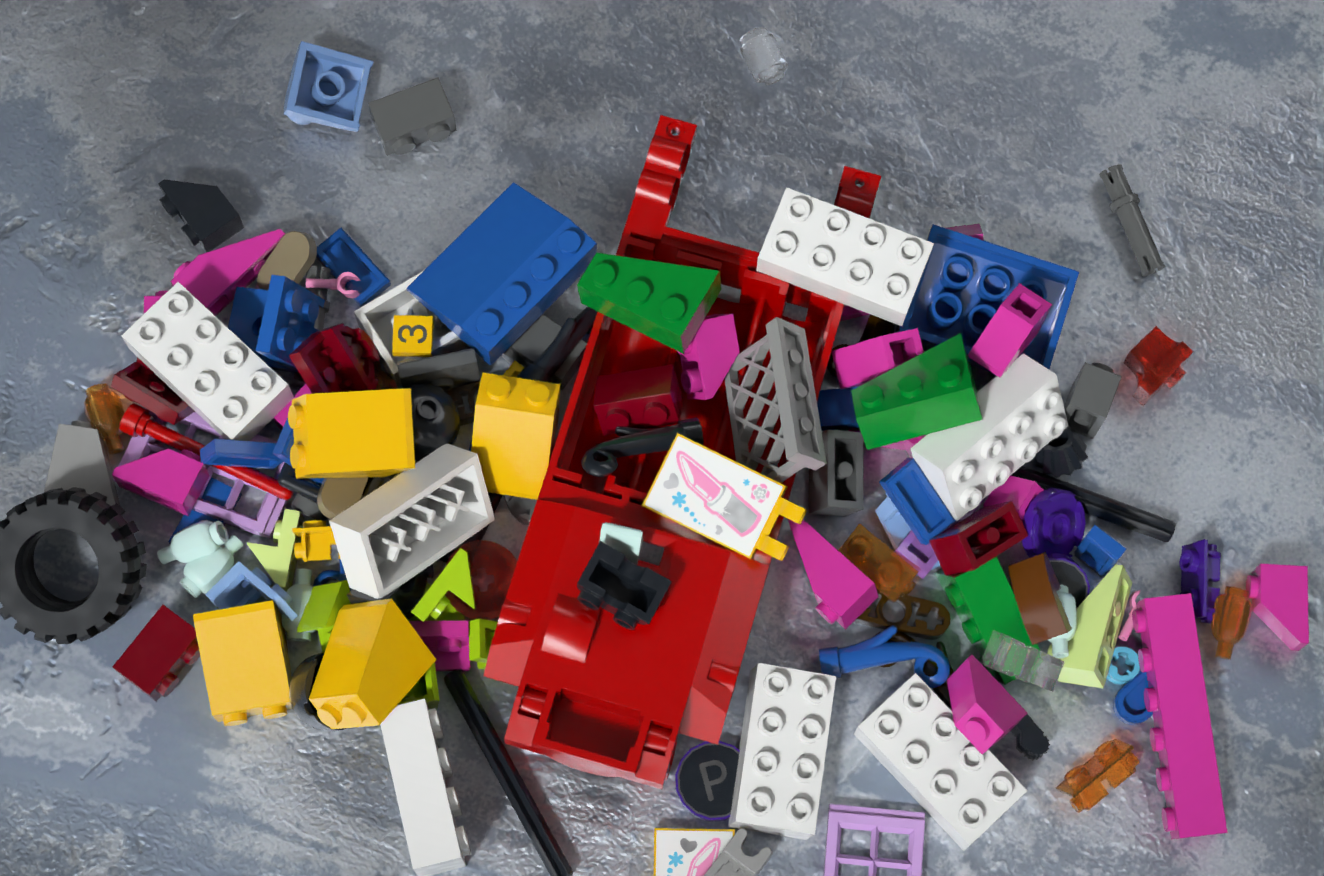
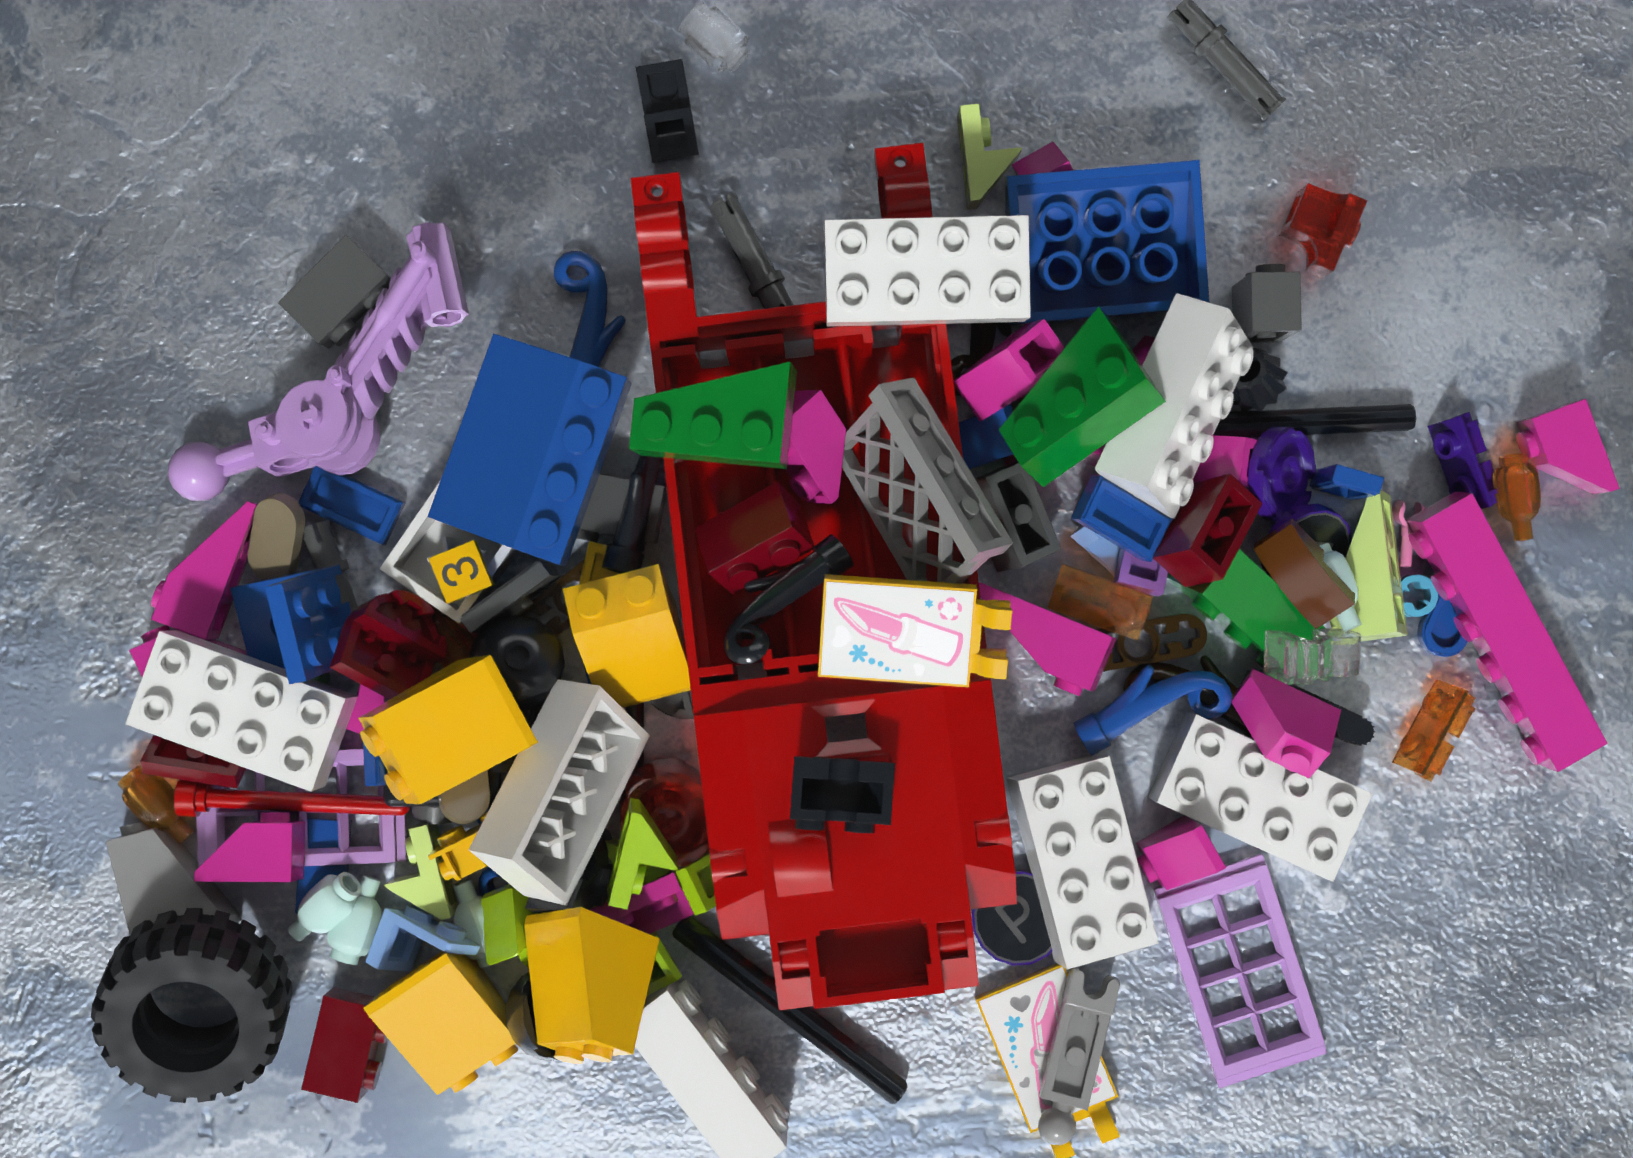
camera: 20 degrees left, 15 degrees up
black slope [158,179,244,253] -> none
blue tile [200,439,284,469] -> none
medium blue slope [283,41,374,132] -> none
bright pink hand [306,272,361,299] -> none
light aqua slope [599,522,643,565] -> none
dark pink slope [968,283,1052,378] -> none
none -> lavender piece [168,222,469,501]
none -> blue plant [554,251,626,367]
none -> black slope [636,59,699,163]
none -> dark grey pin [709,193,794,309]
none -> yellowish green slope [957,104,1022,210]
none -> dark pink slope [1136,815,1226,890]

